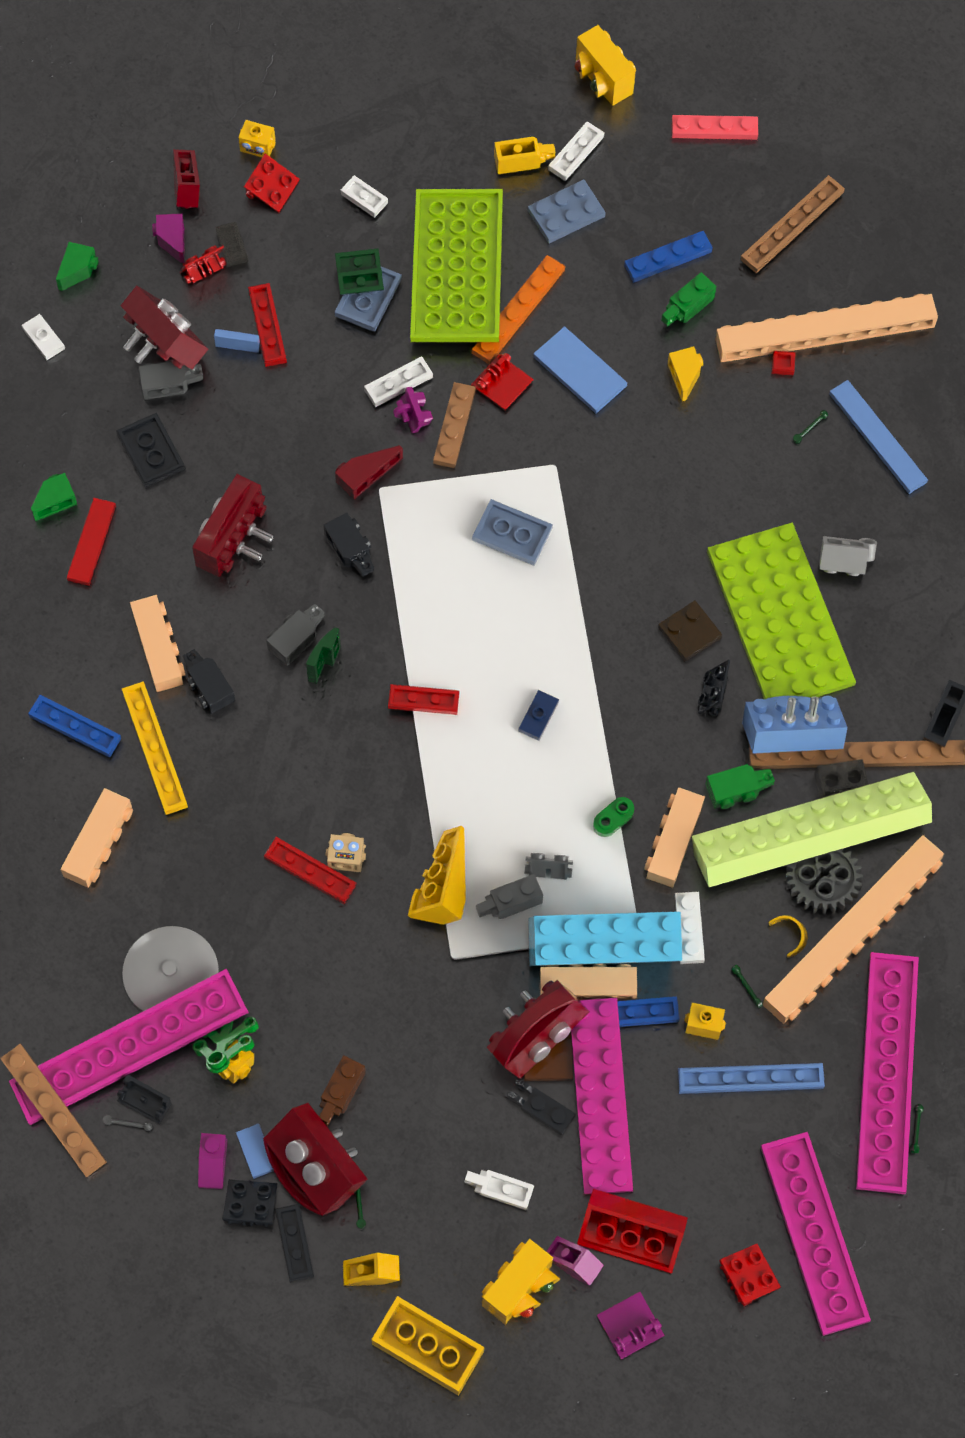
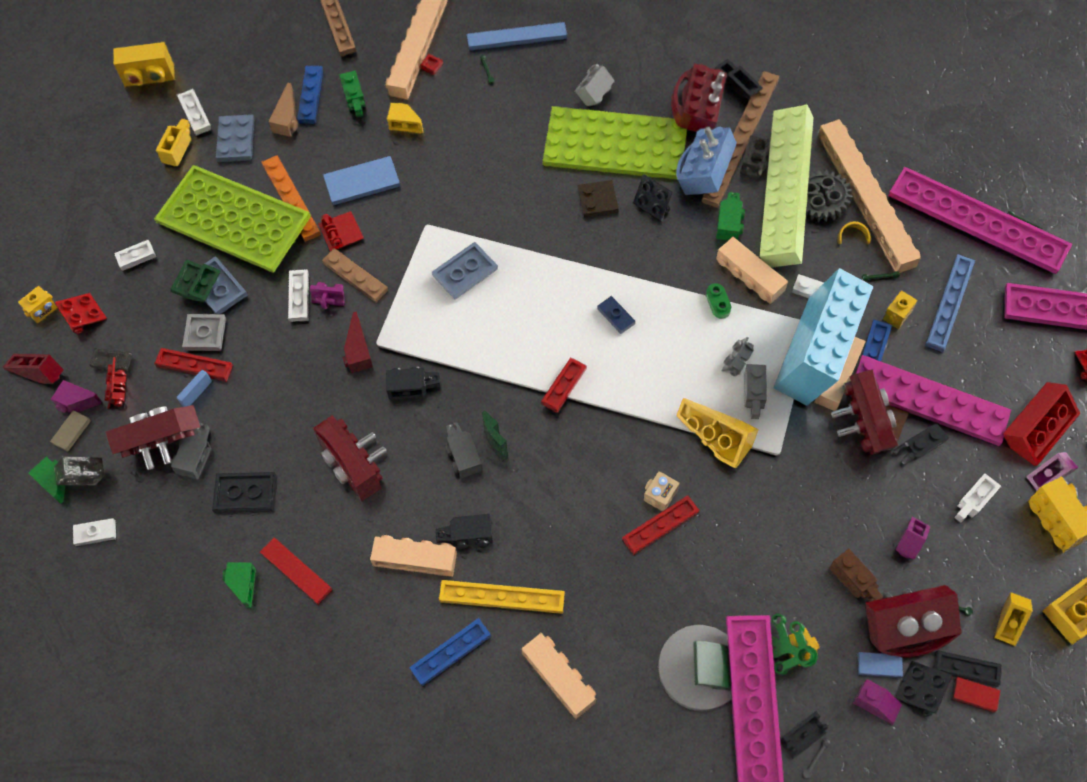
camera: 60 degrees left, 5 degrees down
coral plate [672,115,758,140] -> none
none -> dark tan tile [50,410,91,452]
none -> clear smoke brick [54,457,105,485]
none -> light grey plate [182,314,226,351]
none -> medium nougat slope [269,83,298,137]
none -> dark red piece [671,63,727,132]
none -> slope [693,640,732,691]
none -> magenta slope [895,517,931,560]
none -> red tile [952,677,1001,712]

